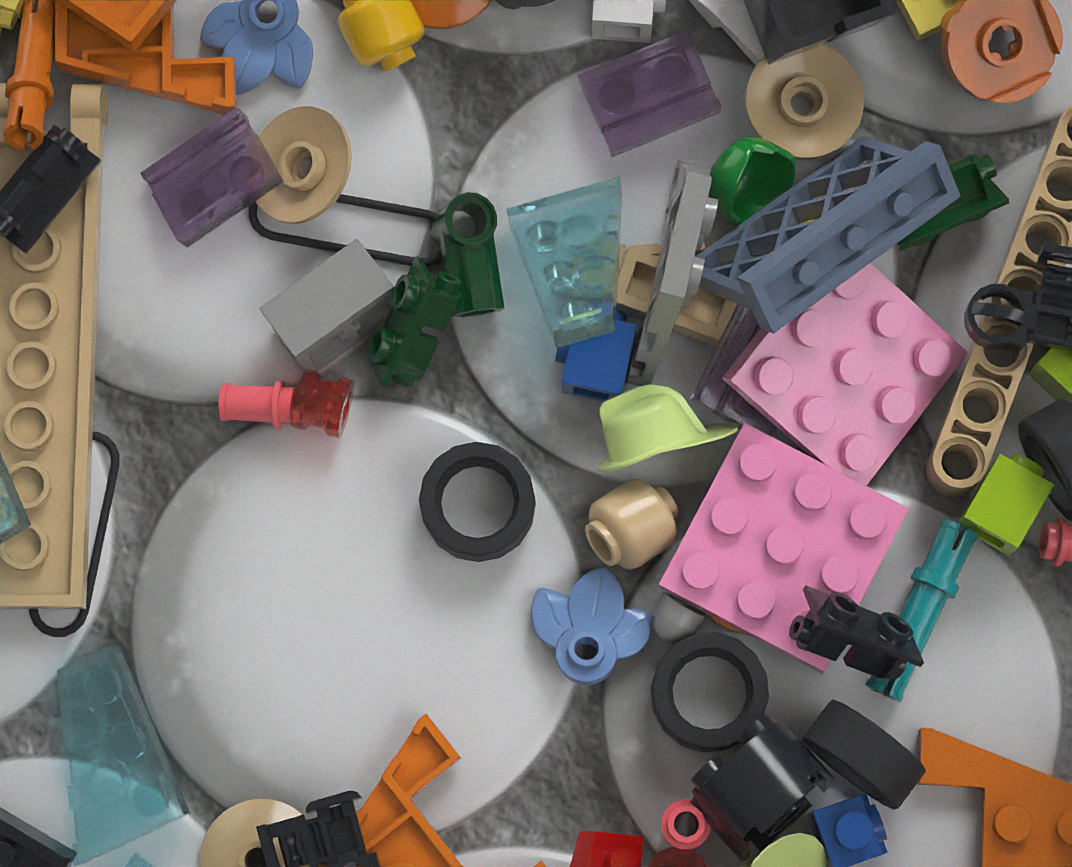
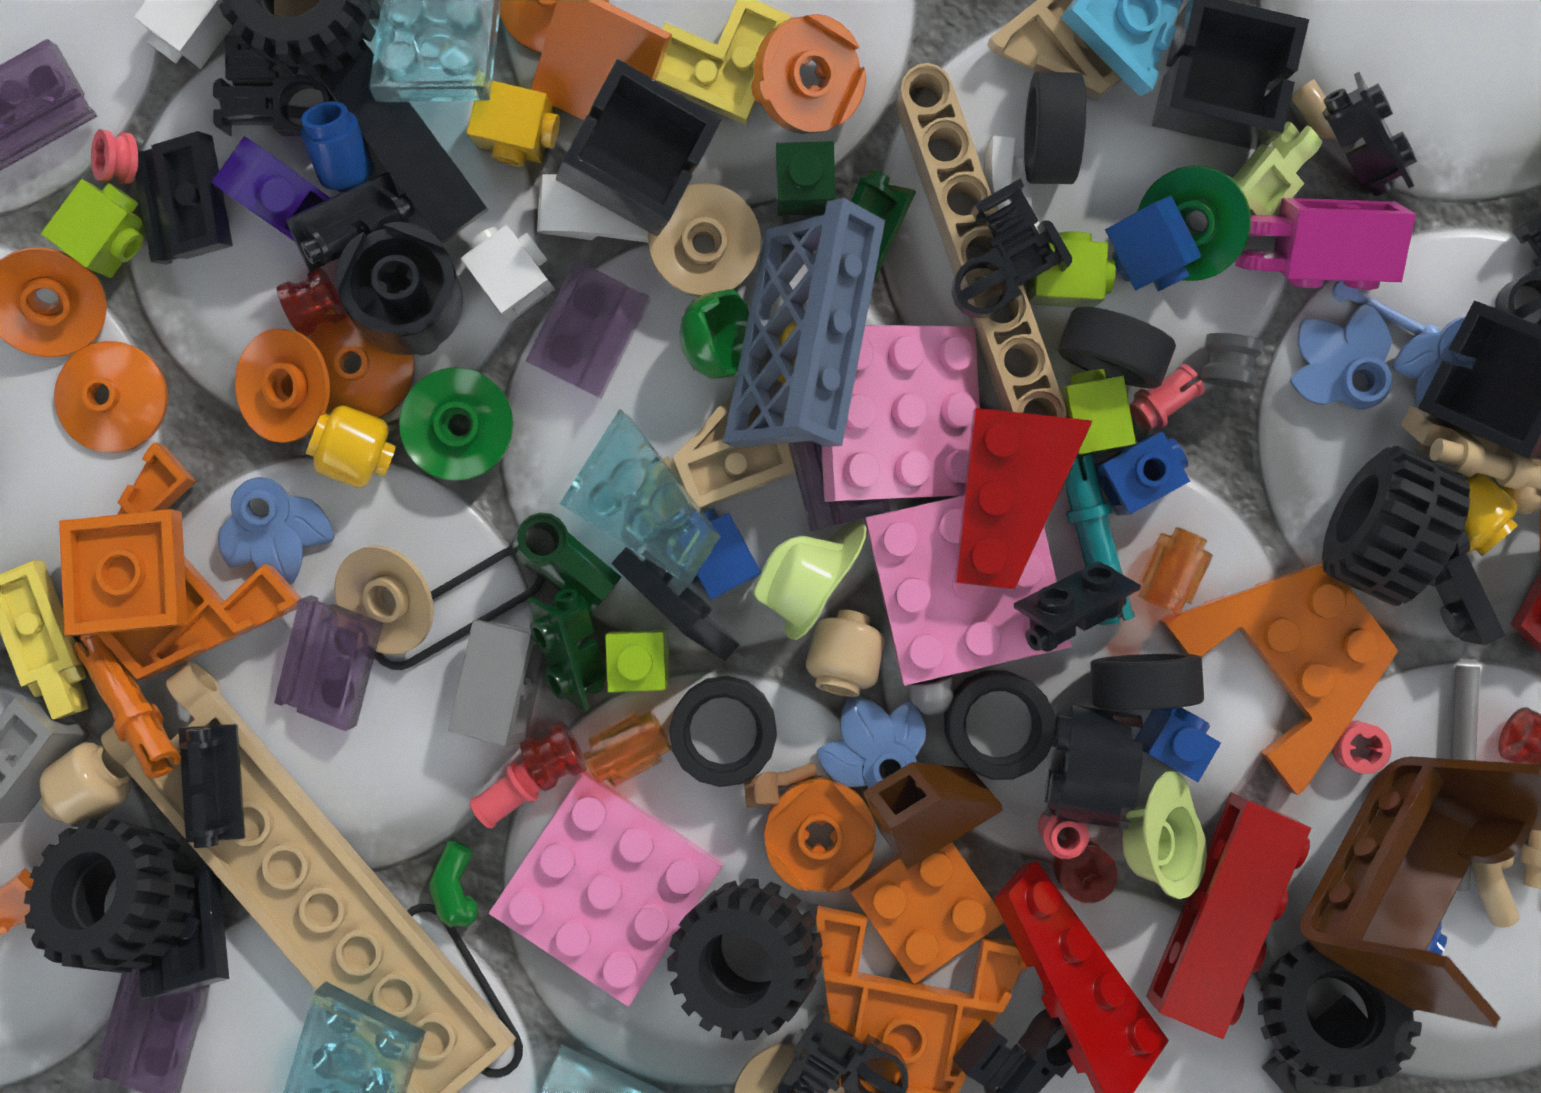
camera: 50 degrees left, 10 degrees up
light grey wing [626,160,718,386] -> none
none -> green dish [399,367,514,481]
none -> green arm [429,841,478,928]
none -> bright pink plate [488,770,723,1007]
none -> clear orange brick [584,710,672,788]
none -> lime brick [605,629,670,692]
none -> black wing [611,547,740,661]
none -> black tyre [667,878,823,1041]
none -> medium nougat hand [744,763,817,808]
none -> orange plate [764,776,876,892]
none -> dark green brick [776,141,836,216]
none -> orange plate [849,842,1004,985]
none -> reddish brown slope [863,762,1003,870]
none -> red wing [954,408,1093,589]
none -> blue brick [1095,431,1190,516]
none -> clear orange brick [1137,527,1214,615]

